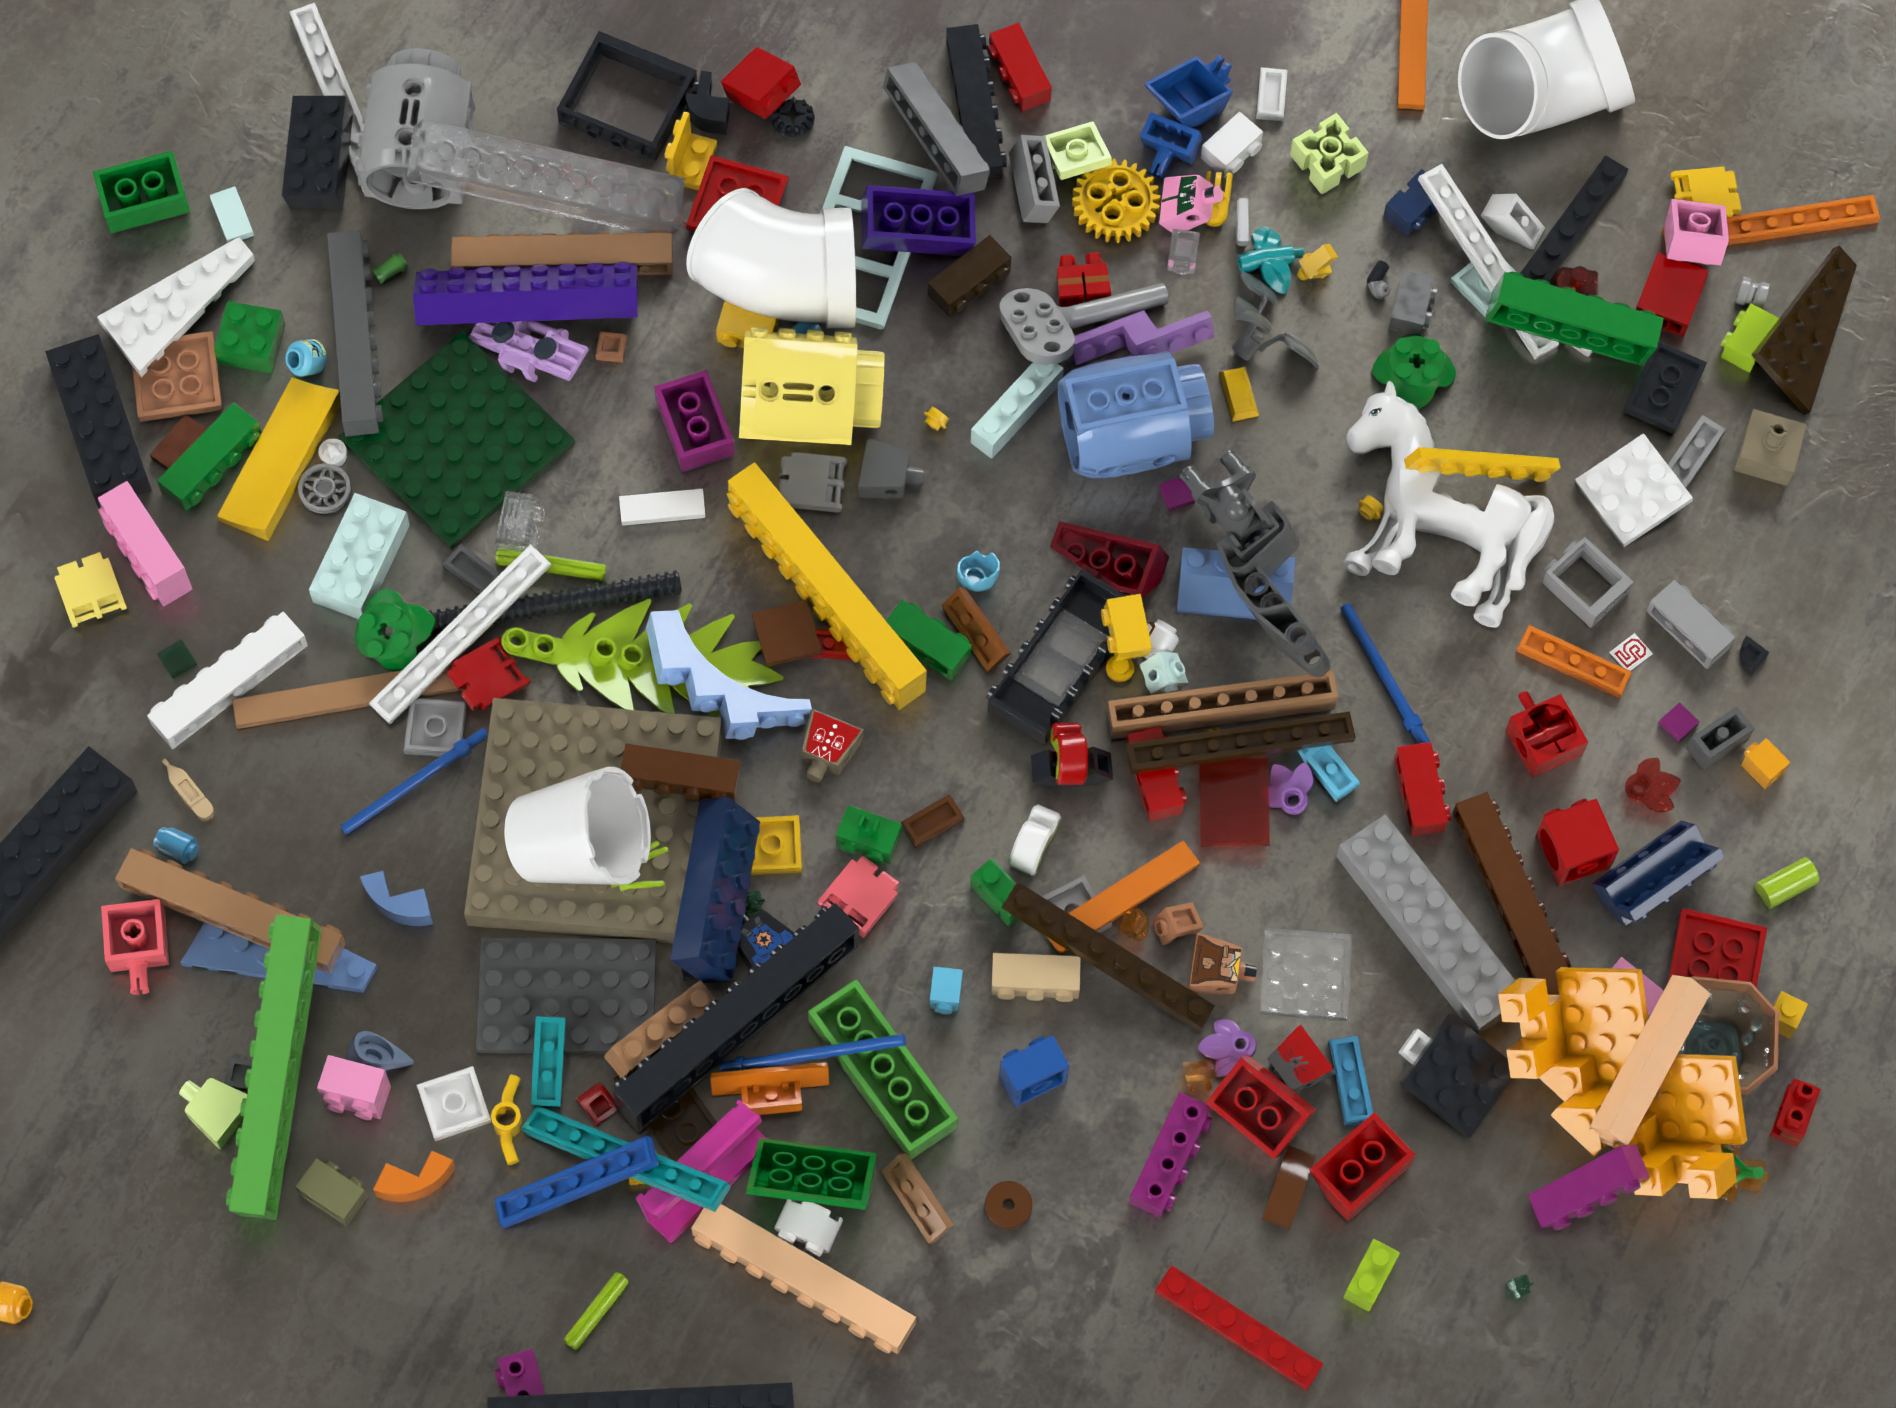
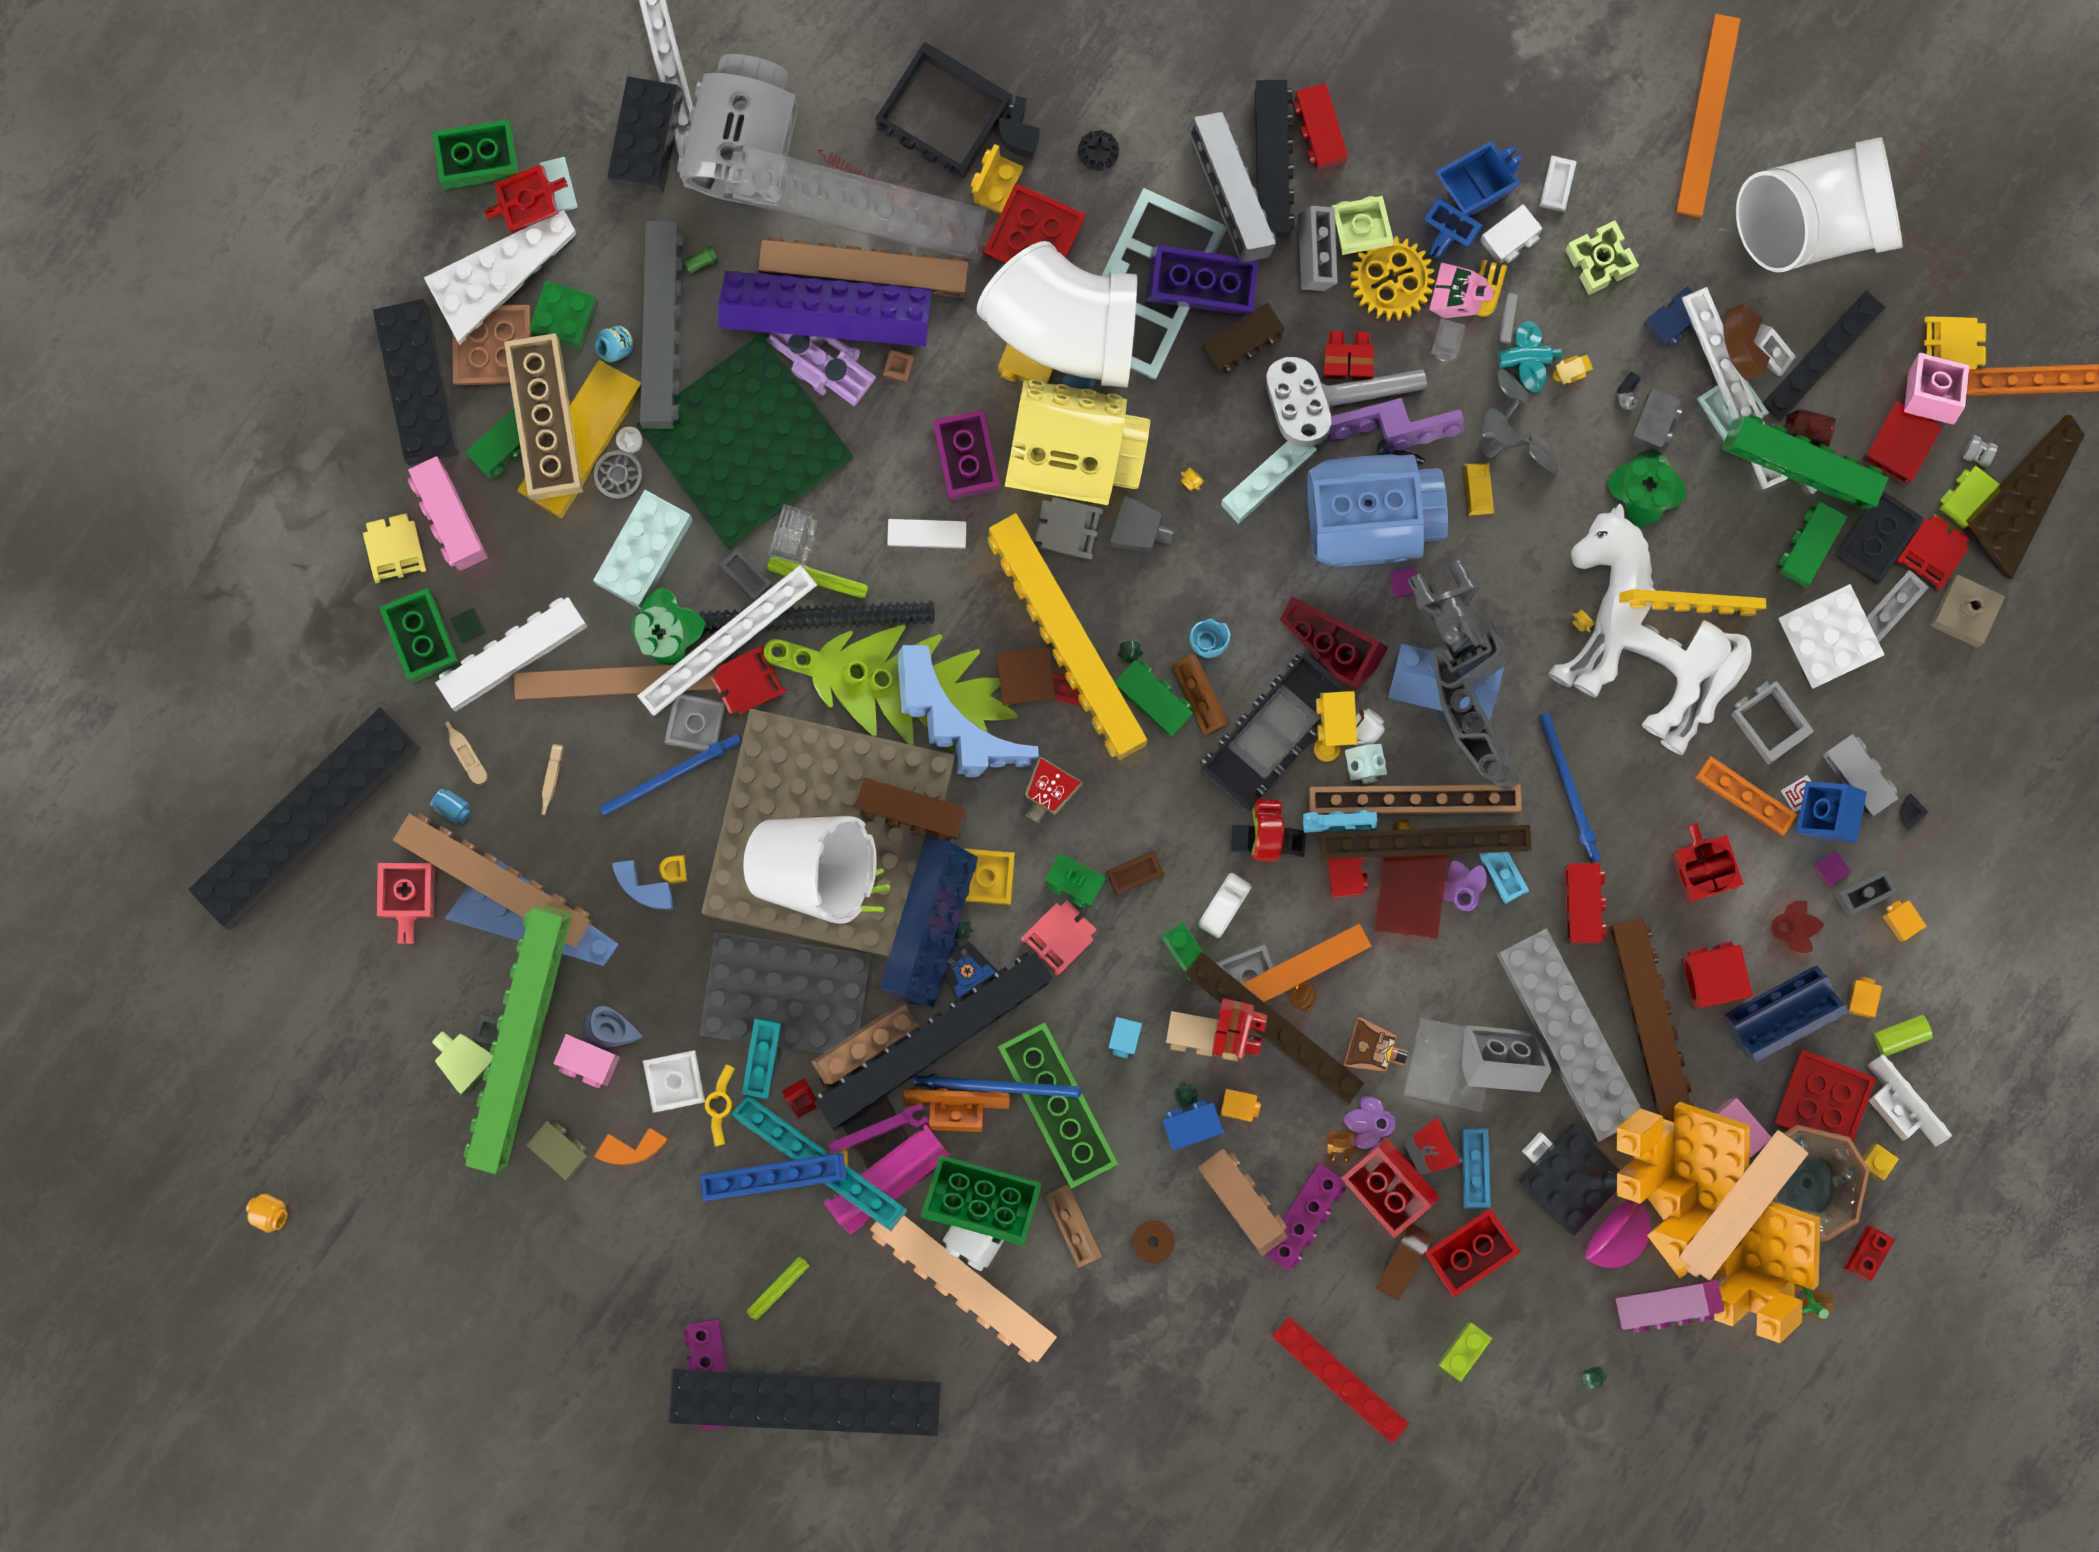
camera: 10 degrees right, 15 degrees up
copper tile [149,414,207,470] -> none
red brick [721,47,801,119] -> none
nougat bracket [1152,902,1204,945] -> none
none -> green brick [379,588,461,683]
none -> red plate [484,164,568,233]
none -> tan brick [504,333,583,501]
none -> tan piece [541,744,564,815]
none -> yellow tile [659,855,687,883]
none -> magenta tile [828,1103,929,1154]
none -> clear green plate [1117,641,1143,663]
none -> clear green plate [1174,1082,1198,1107]
none -> medium nougat brick [1198,1149,1288,1256]
none -> red hips [1212,998,1267,1059]
none -> light orange brick [1220,1089,1261,1122]
none -> medium azure hinge [1303,810,1377,833]
none -> light grey slope [1461,1025,1552,1092]
none -> dark pink piece [1585,1200,1651,1268]
none -> reddish brown brick [1723,303,1770,381]
none -> green brick [1778,502,1847,588]
none -> blue brick [1796,781,1867,843]
none -> light orange brick [1846,977,1882,1018]
none -> white bracket [1866,1055,1952,1147]
none -> red plate [1896,514,1970,591]

